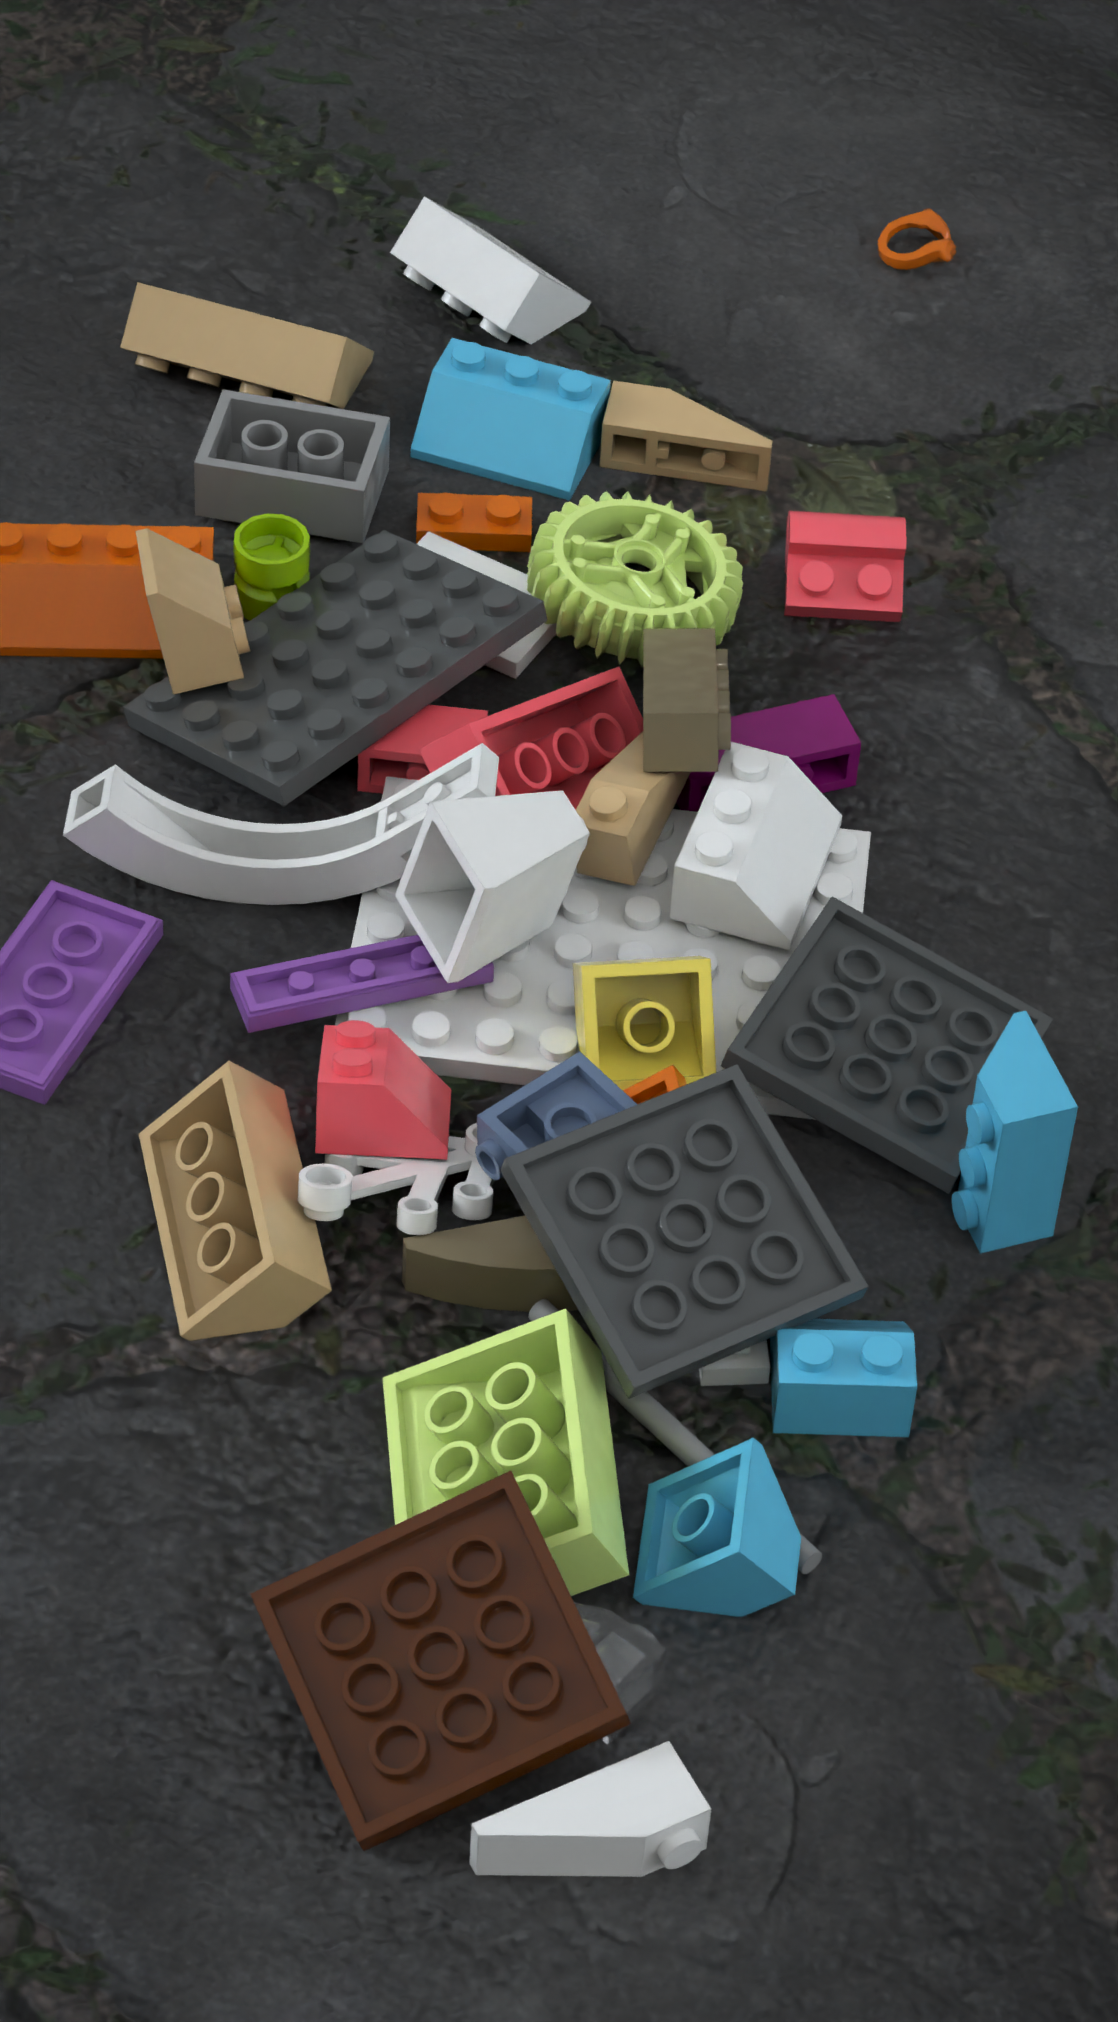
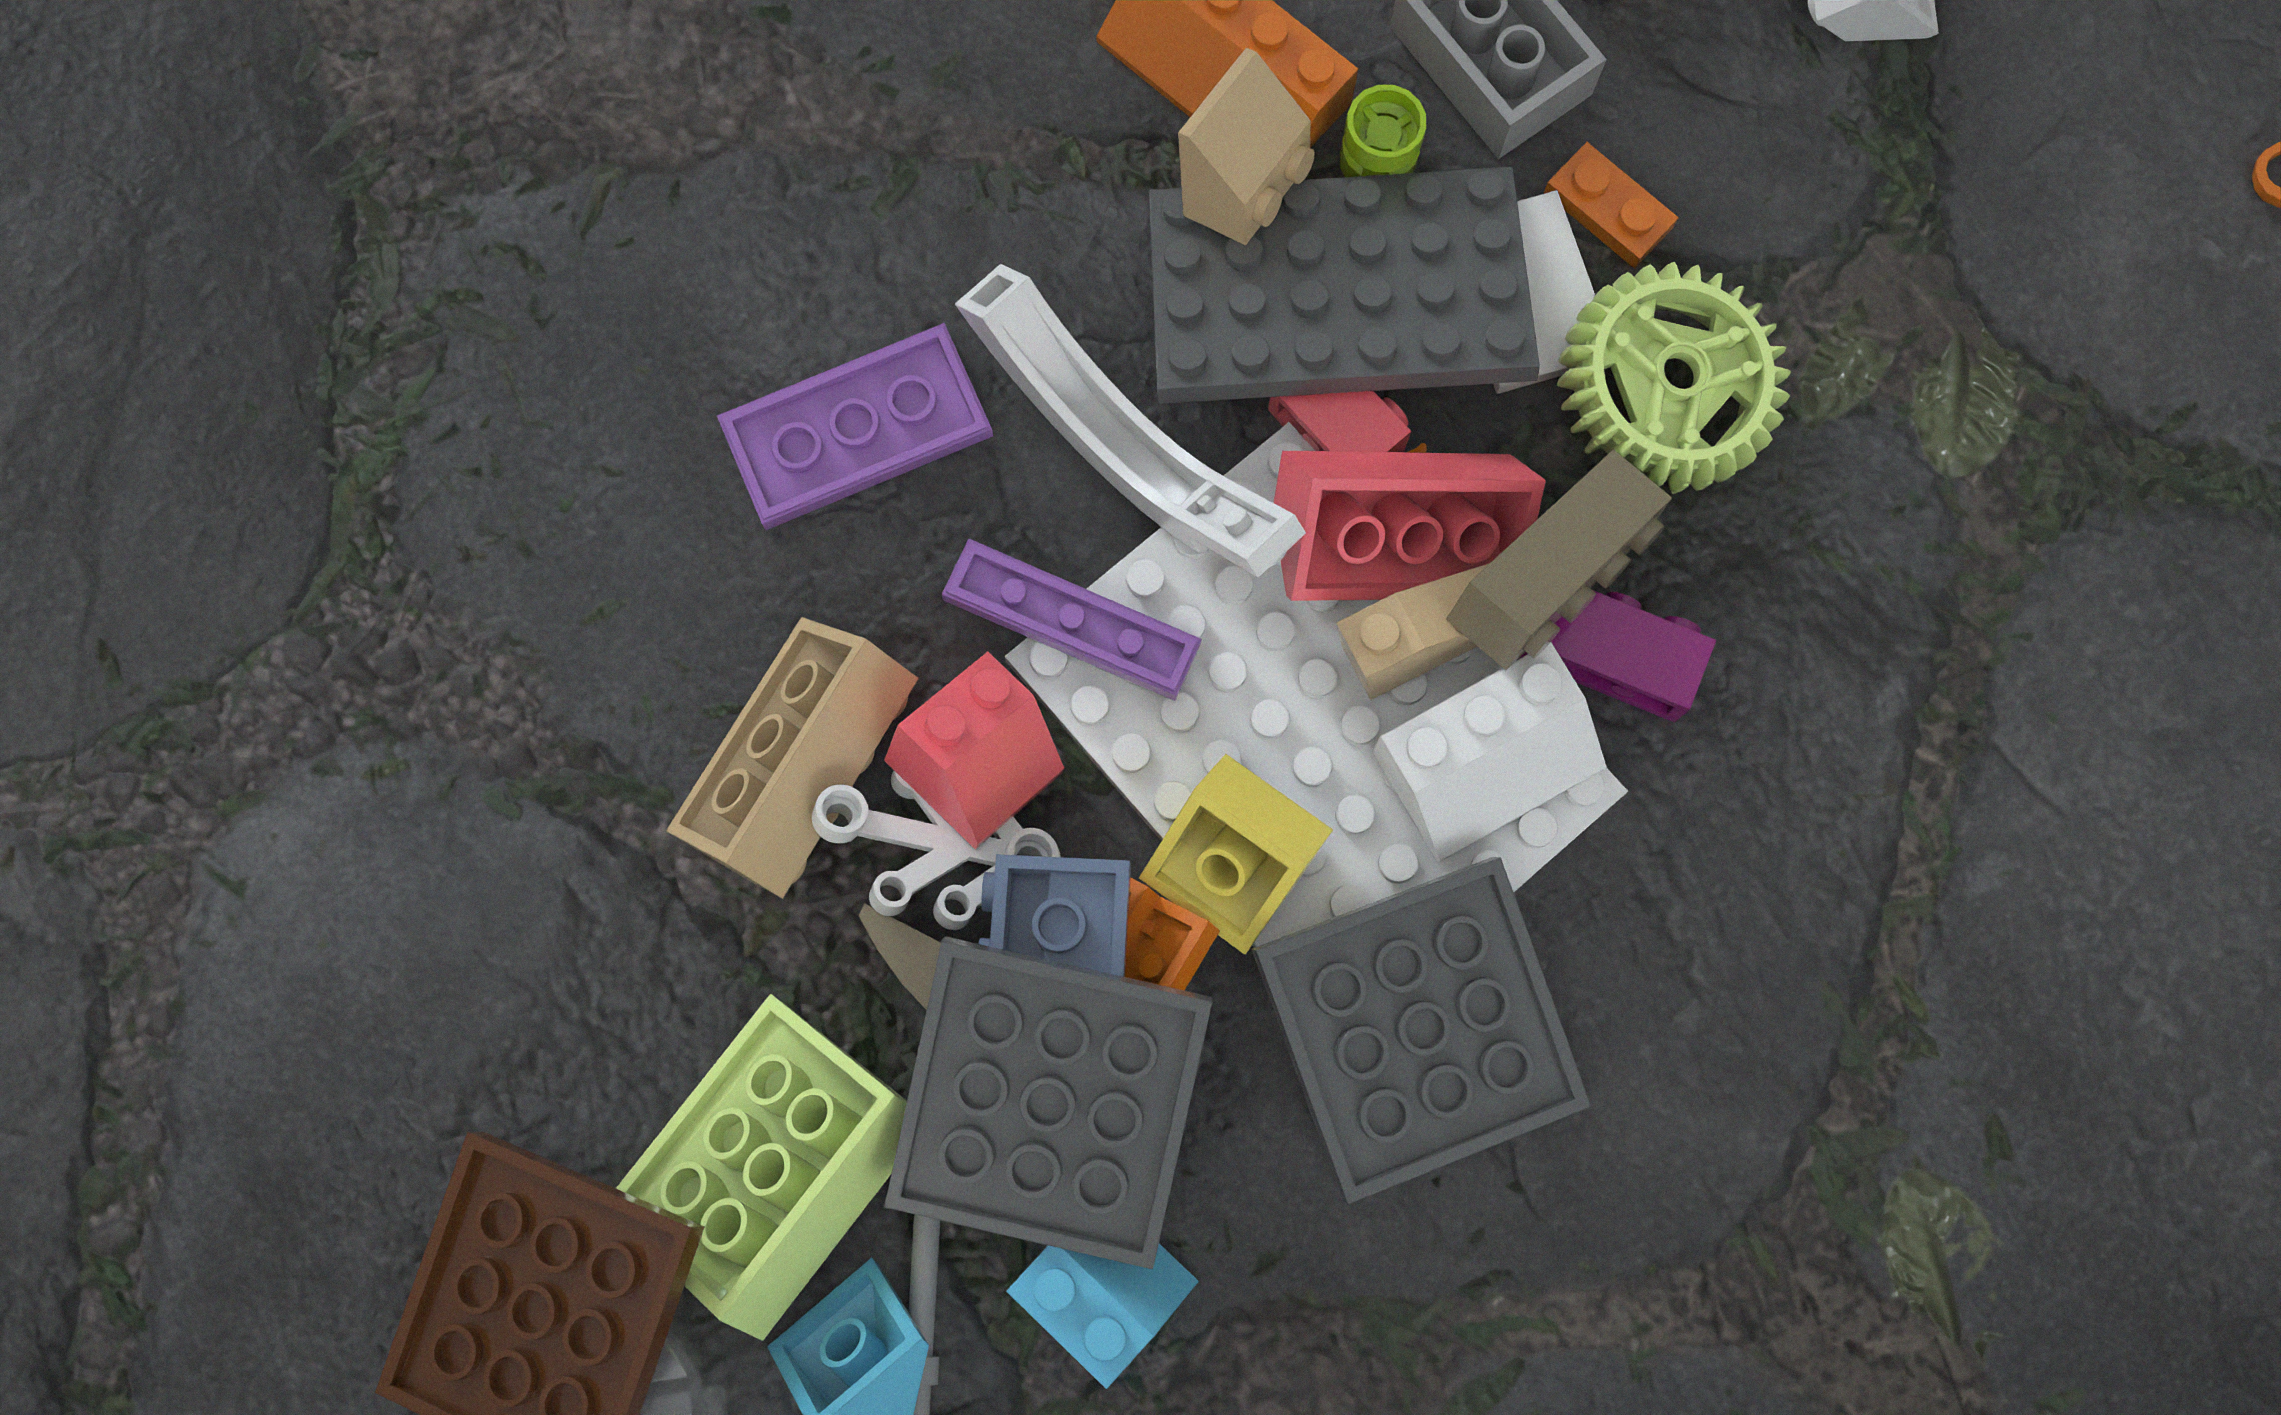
camera: 45 degrees right, 30 degrees up
white slope [395,790,590,983] -> none
medium azure slope [410,338,611,501] -> none
tan slope [600,381,773,491] -> none
coral brick [784,510,906,622] -> none
medium azure slope [952,1011,1078,1254] -> none

